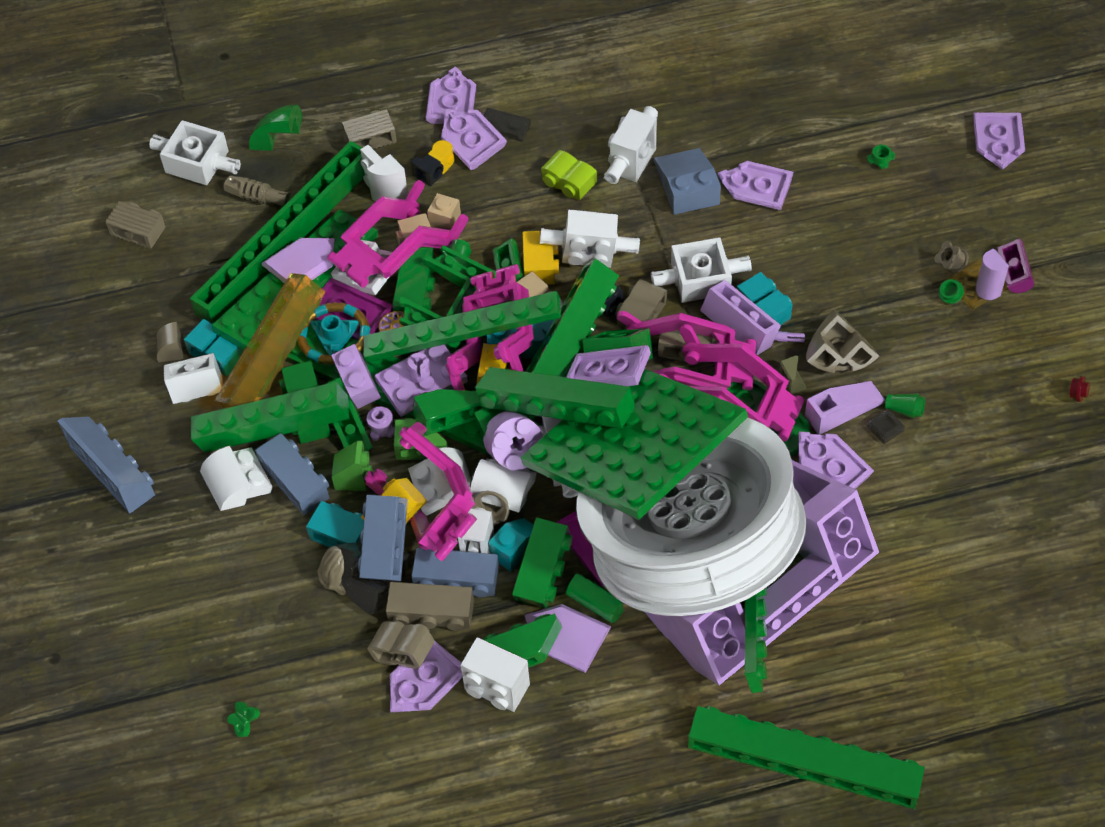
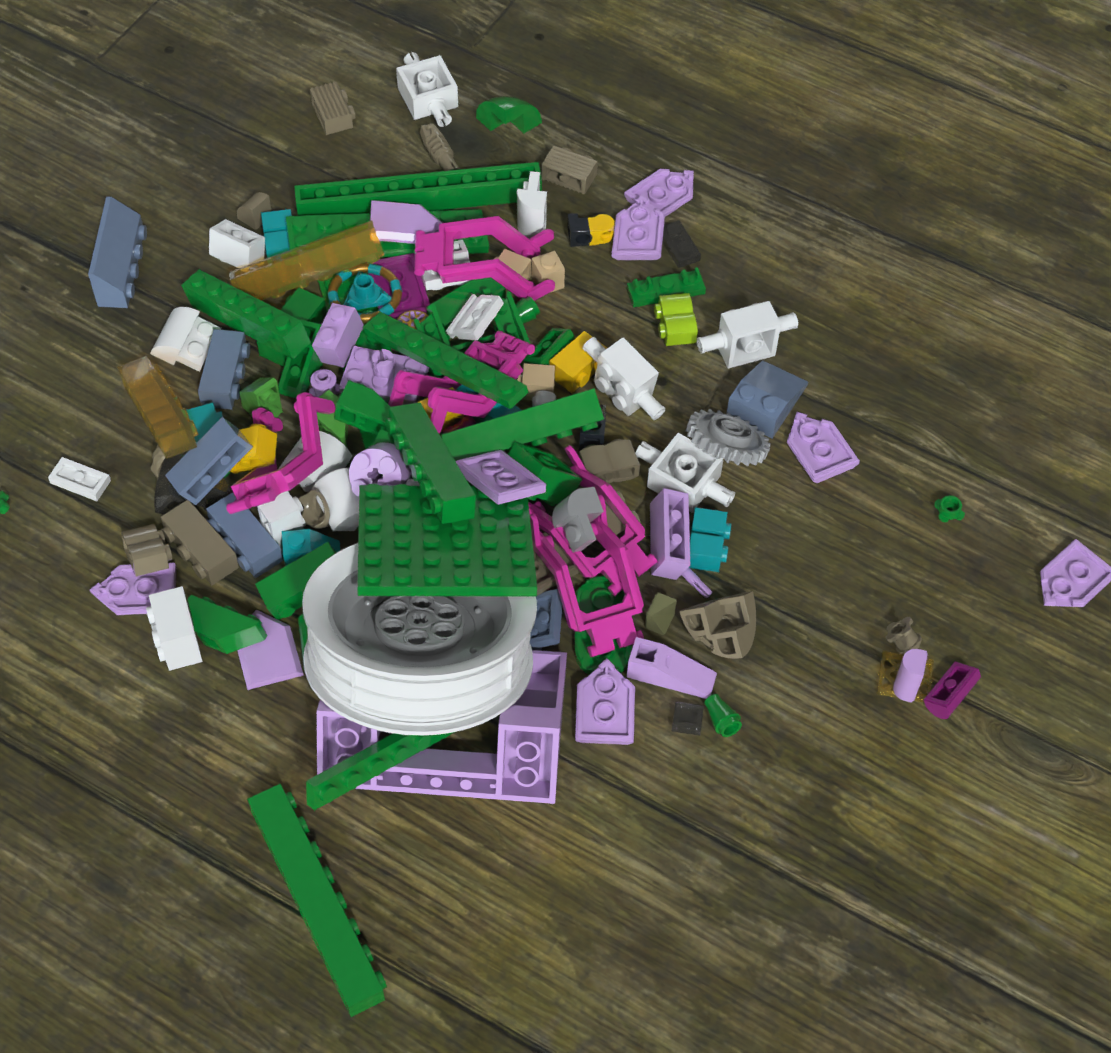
camera: 40 degrees right, 0 degrees up
green plate [938,279,964,304] -> none
dark red plate [1070,376,1090,402] -> none
none -> white plate [48,457,111,501]
none -> clear yellow brick [117,356,198,459]
none -> white plate [446,294,504,340]
none -> light grey brick [552,487,604,552]
none -> green plate [627,267,706,308]
none -> light grey gear [686,409,771,466]

